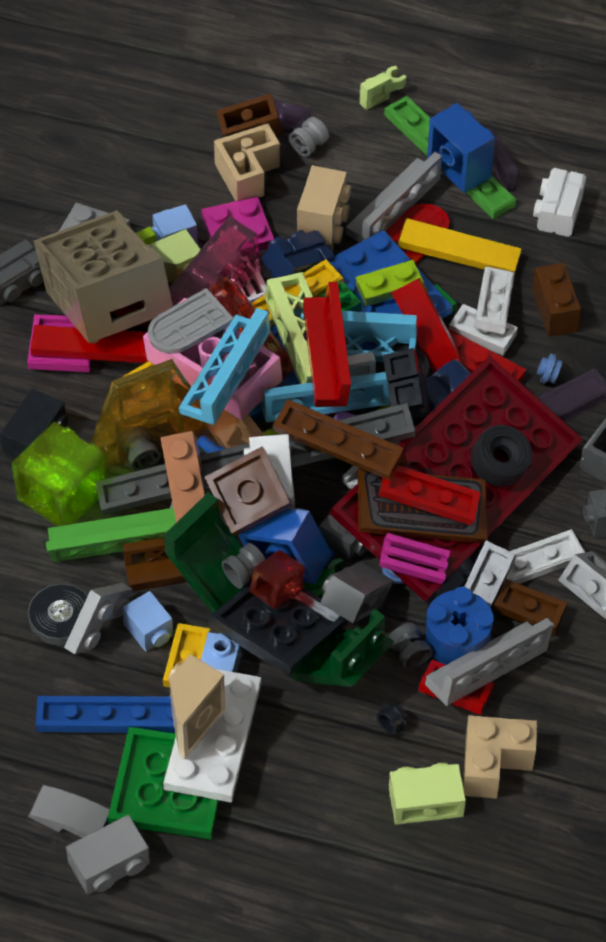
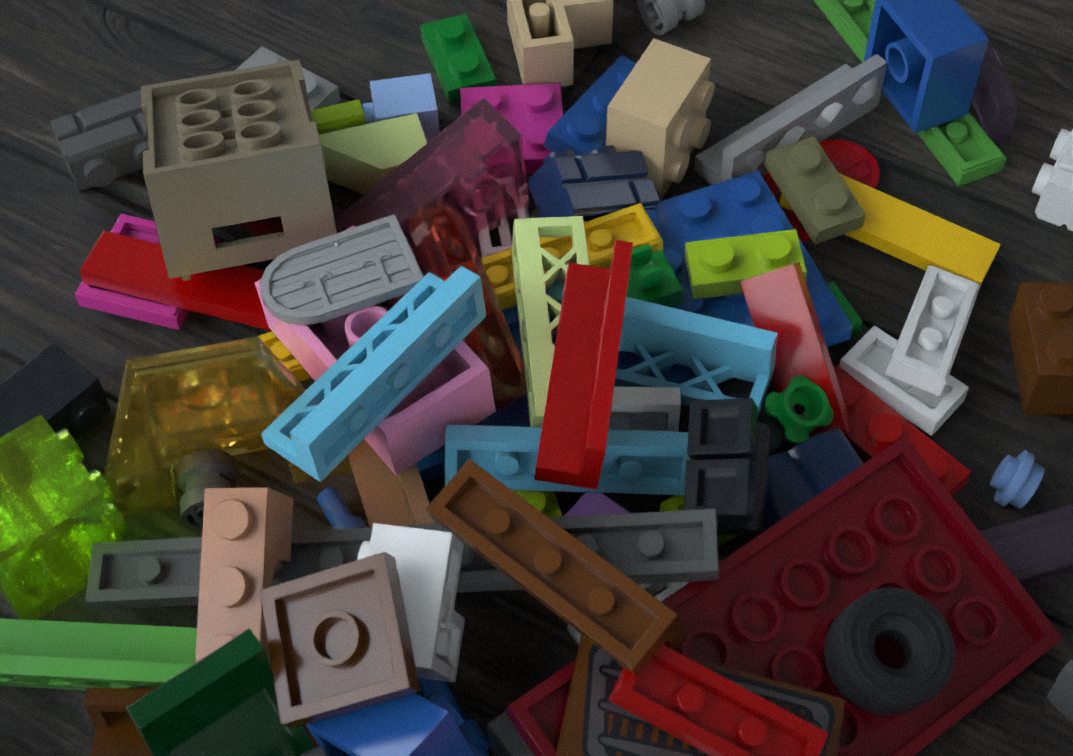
camera: 15 degrees right, 0 degrees up
none -> green plate [420,13,496,105]
none -> blue plate [543,55,636,155]
none -> olive plate [764,136,866,244]
none -> green plate [764,376,833,445]

